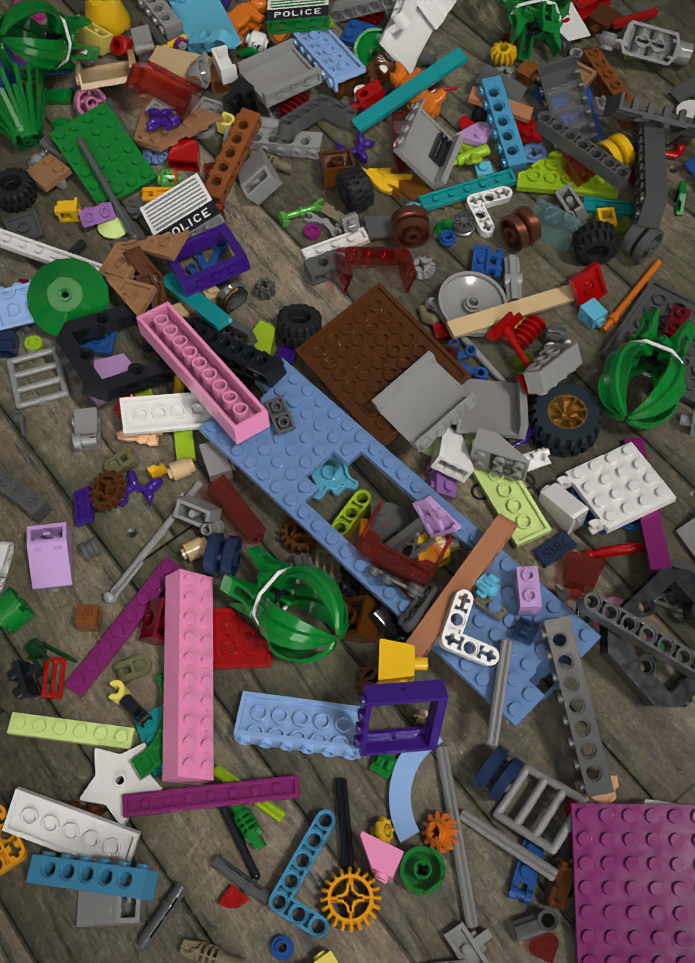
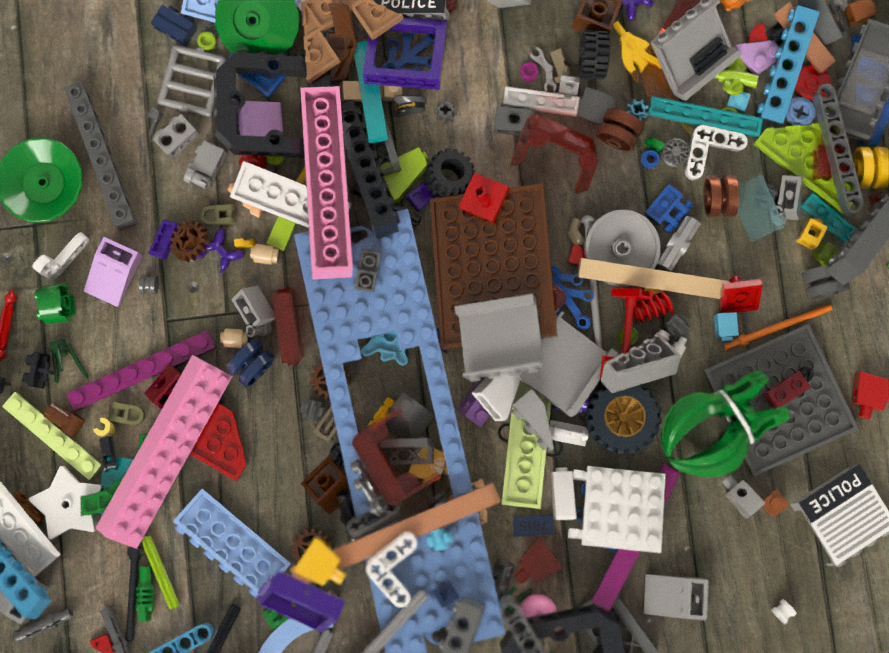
camera: 30 degrees right, 20 degrees up
red tile [41,657,67,700] -> none
dark orange brick [75,604,103,632] -> none
light grey bar [103,480,203,603] -> none
magenta tile [123,775,300,818] -> none
light grey brick [199,442,235,485] -> none
green piece [220,545,349,664] -> none
bright green piece [278,198,324,228] -> none
lime beam [331,490,371,540] -> none
light grey gear [408,255,435,280] -> none
lavender wing [412,496,461,538] -> none
dark tan piece [473,595,508,622] -> none
lavender brick [514,566,542,616] -> none
black tyre [572,220,620,265] -> none
red wheel [579,541,645,561] -> none
none -> reddish brown piece [43,402,86,437]
none -> light grey brick [153,114,199,160]
none -> red tile [458,173,510,223]

